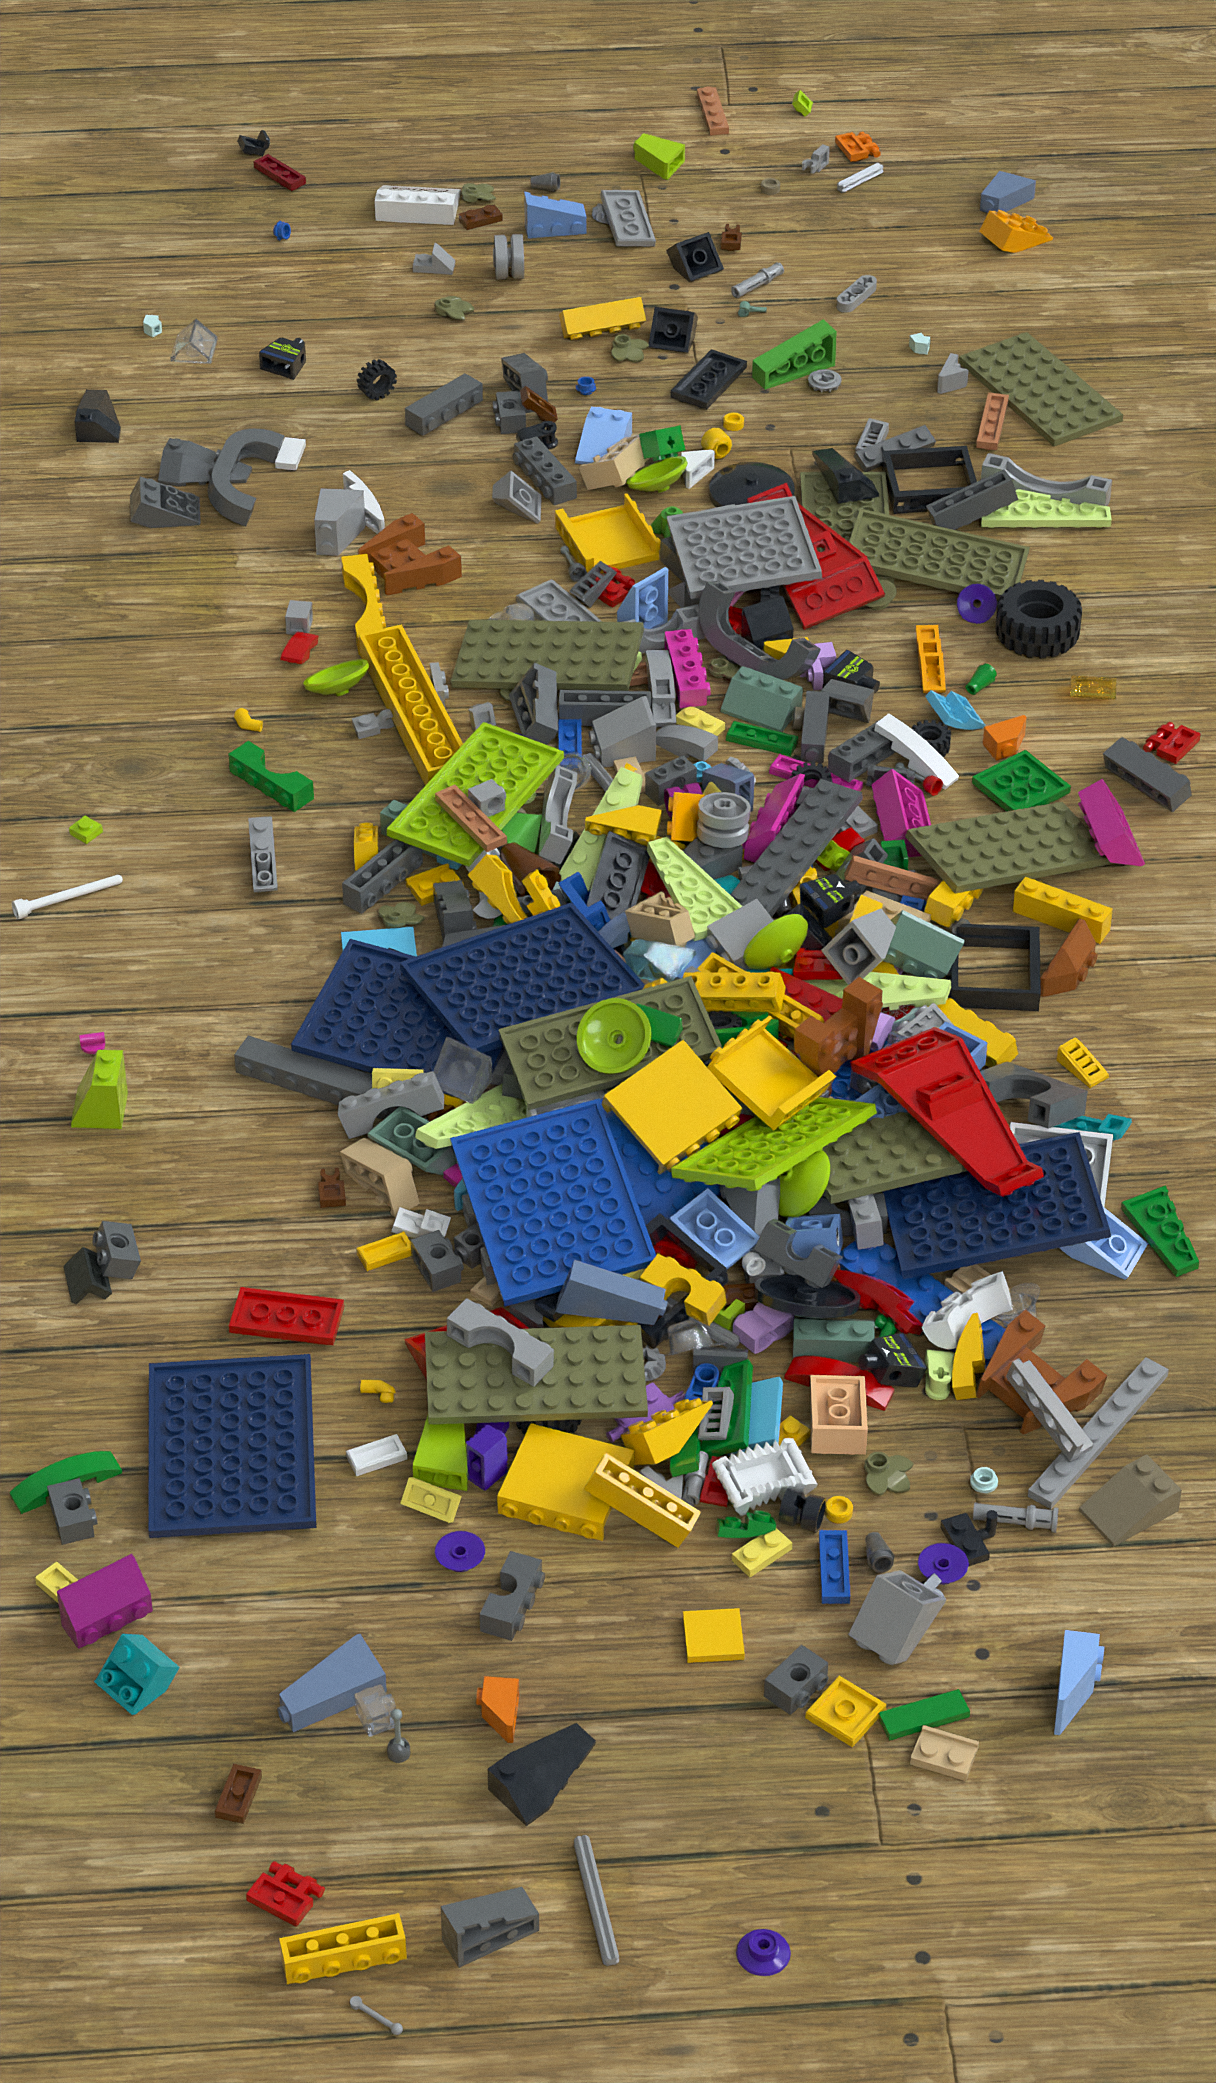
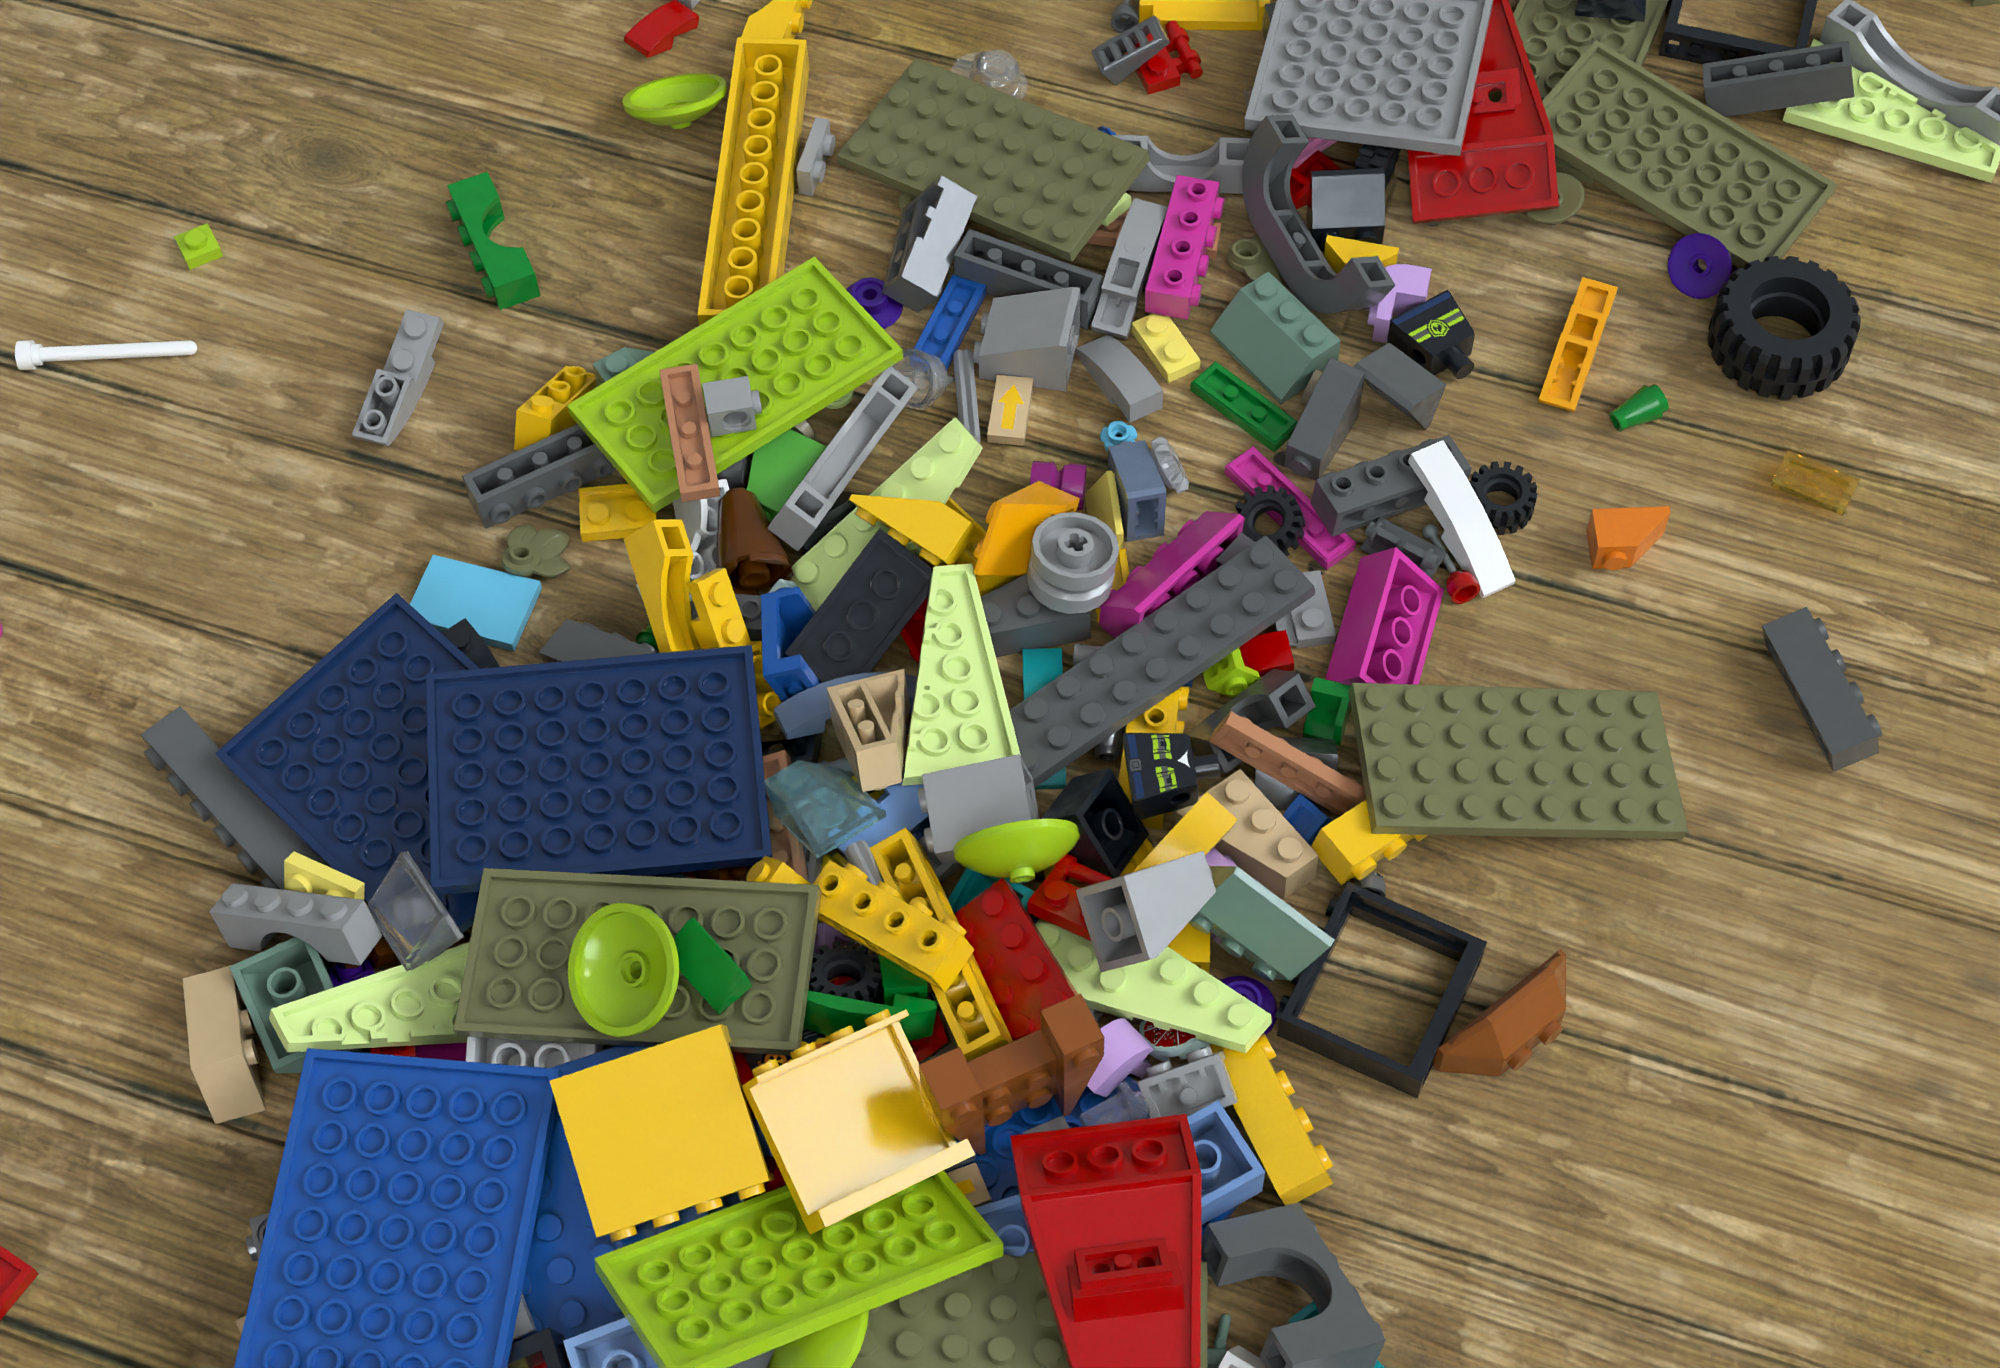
camera: 25 degrees right, 15 degrees up
yellow arm [234,708,263,732] -> none
reddish brown plate [318,1168,346,1208] -> none
light grey plate [352,709,394,739] -> none
yellow tile [356,1232,411,1271] -> none
white slope [391,1207,451,1238] -> none
dark grey brick [410,1230,464,1292] -> none
dark grey wedge [433,880,477,942] -> none
light grey tile [468,702,496,731] -> none
light grey tile [516,579,602,622] -> none
light blue slope [617,567,668,629] -> none
dark grey brick [645,756,697,806] -> none
medium azure slope [925,690,985,730] -> none
green plate [972,750,1071,812] -> none
yellow brick [1013,877,1113,944] -> none
yellow slope [1057,1037,1109,1088] -> none
dark pink slope [1078,779,1145,866] -> none
red plate [1143,722,1201,764] -> none

